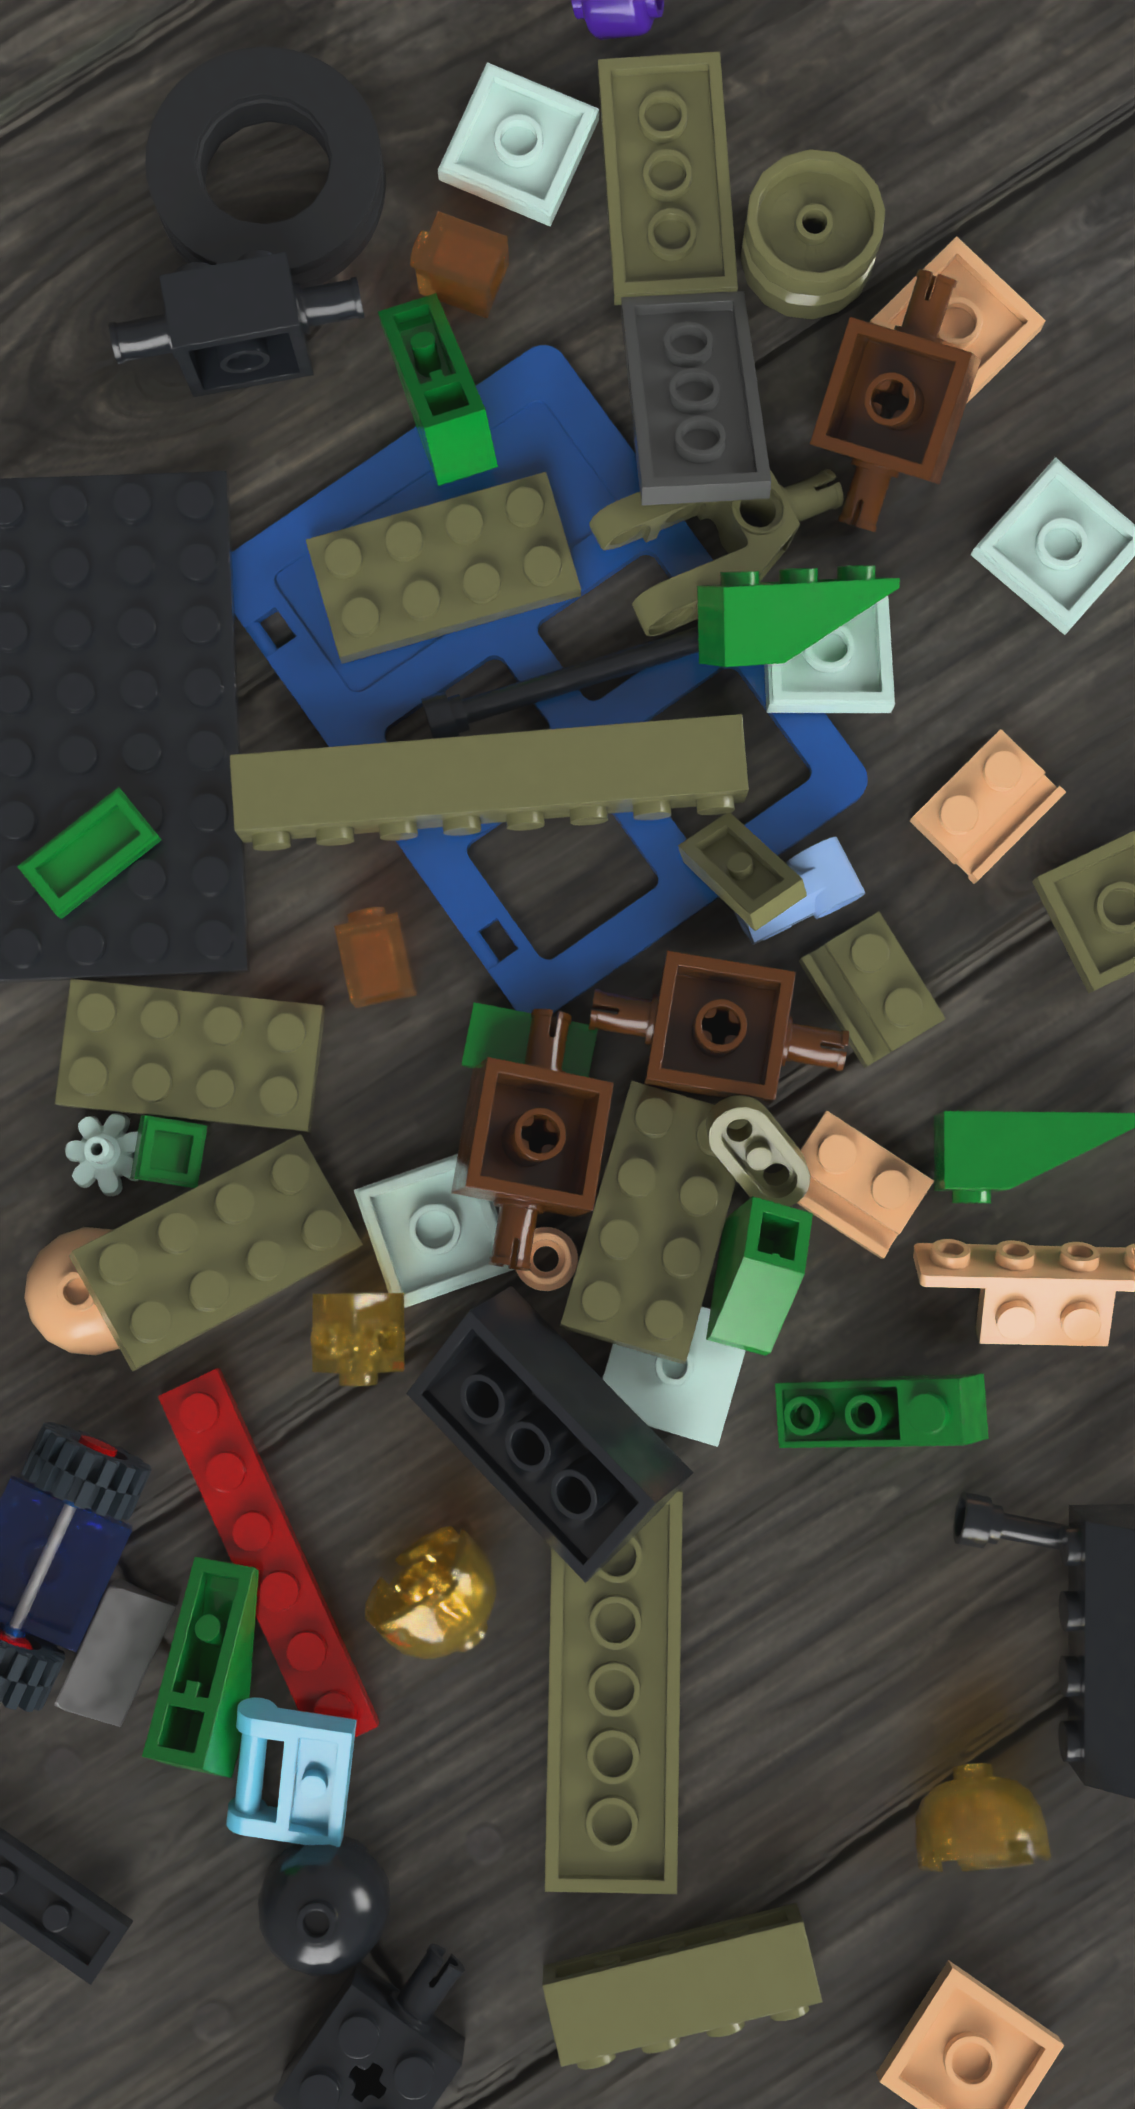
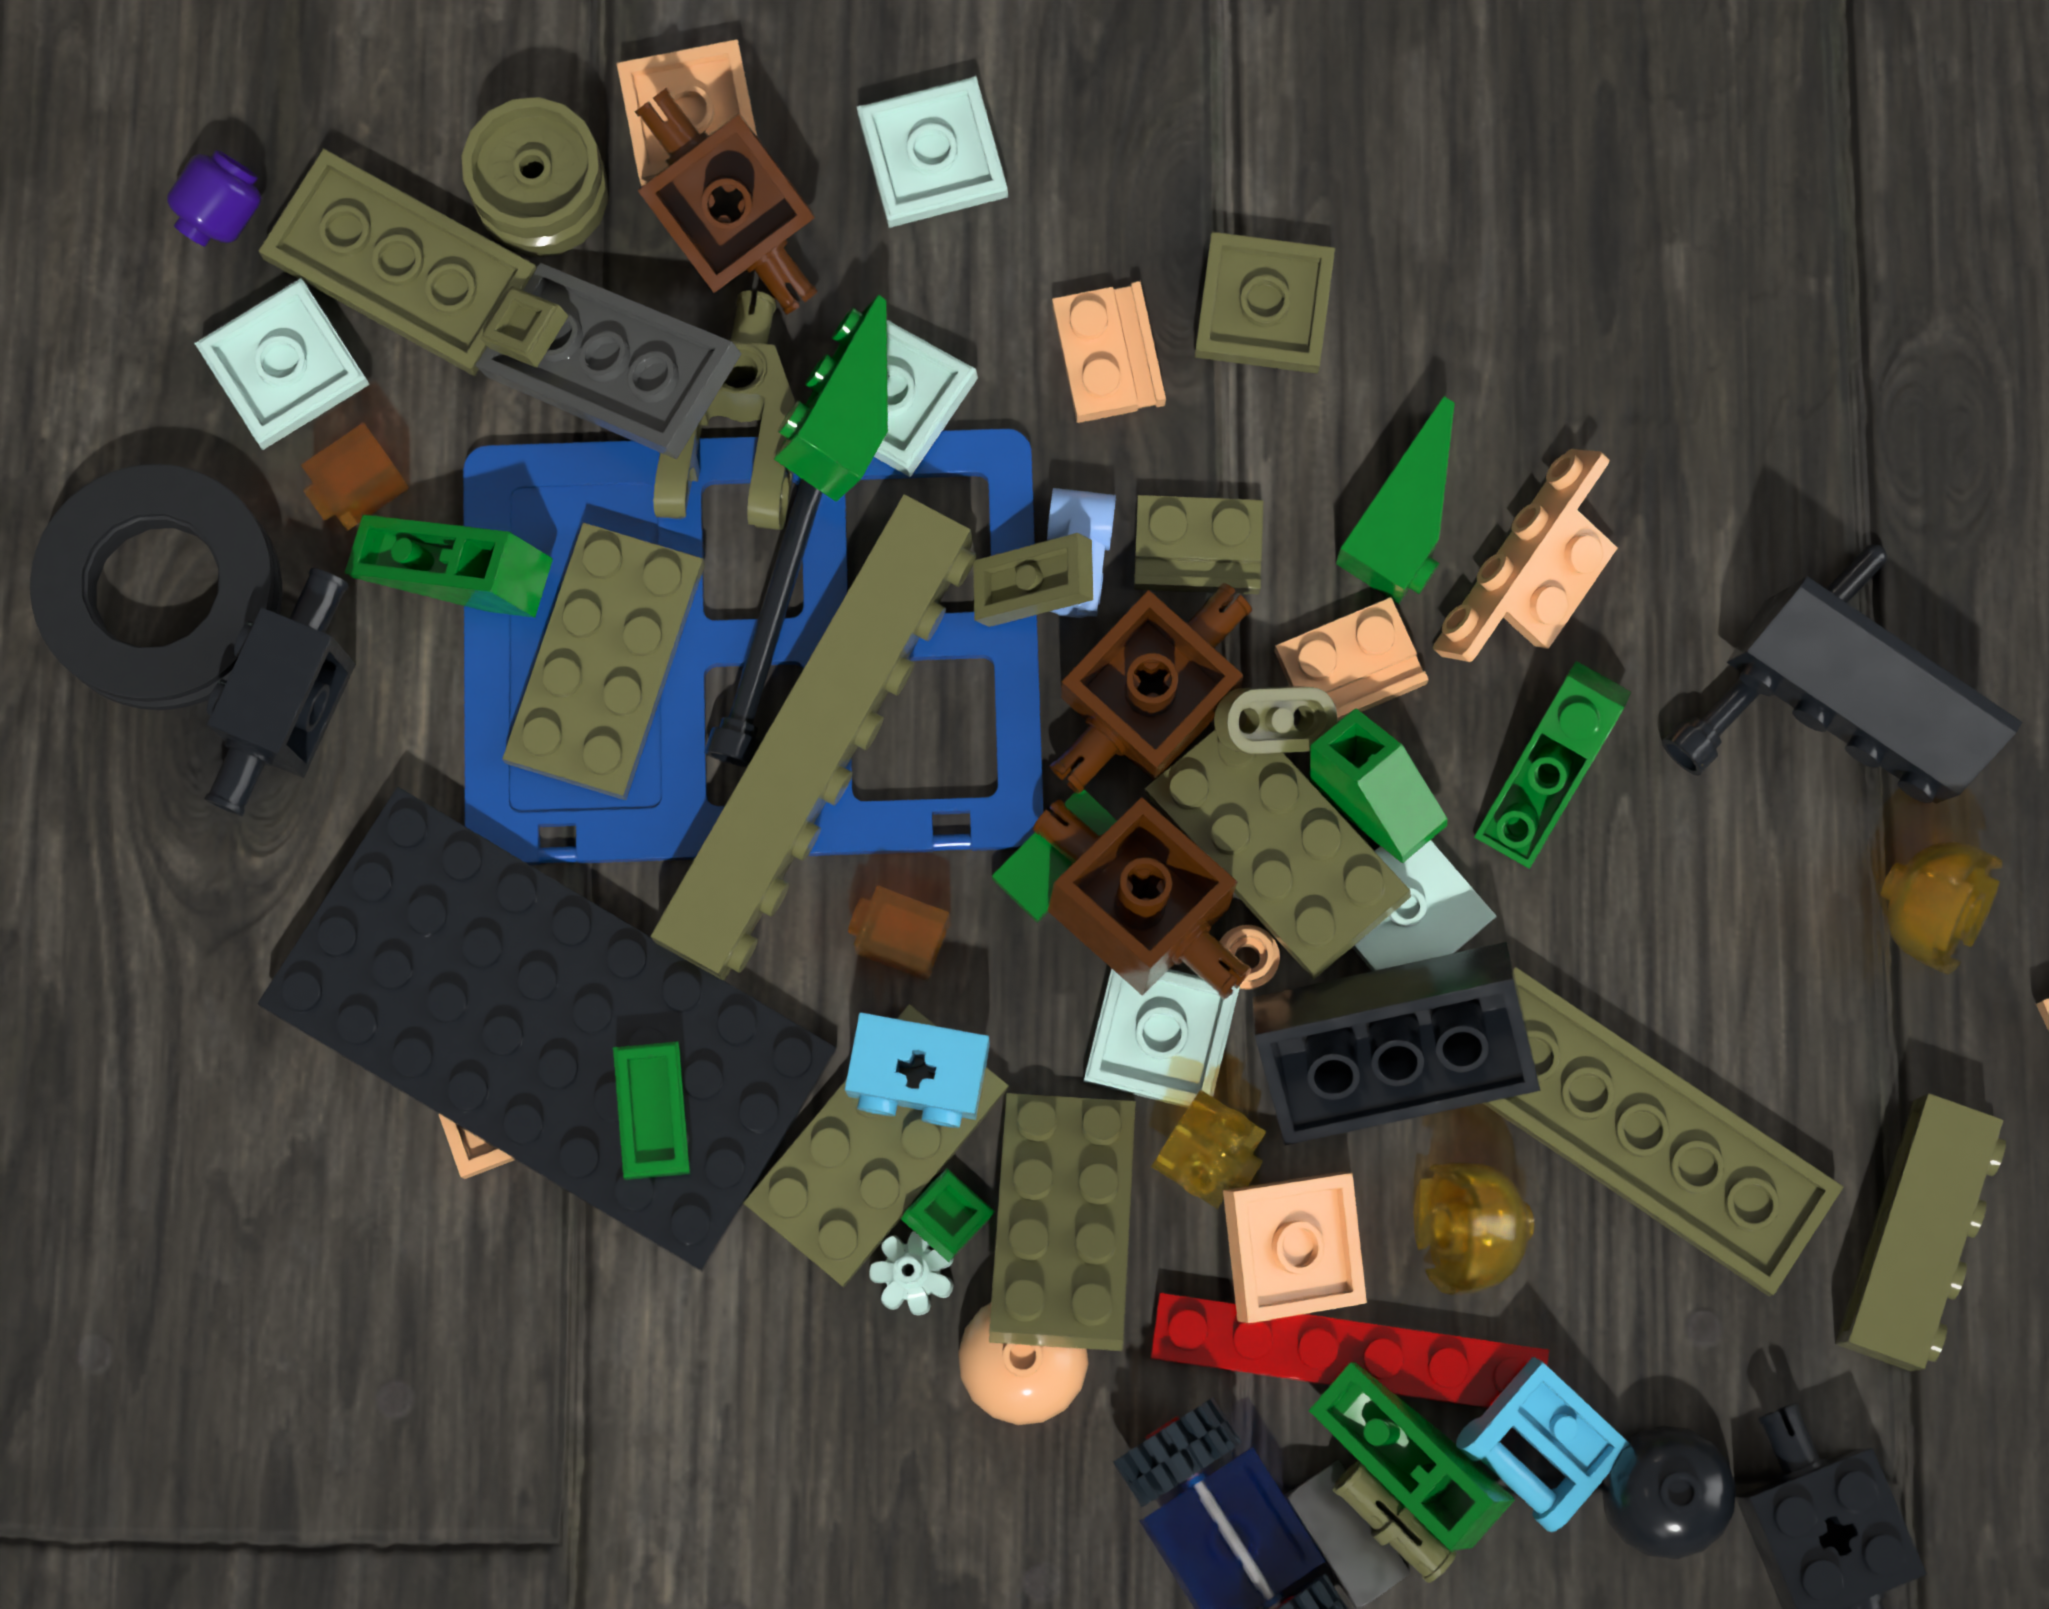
camera: 55 degrees left, 5 degrees down
none -> olive tile [480,286,568,368]
none -> medium azure brick [845,1013,990,1128]
none -> light nougat plate [1223,1172,1367,1323]
none -> olive pin [1332,1460,1457,1583]

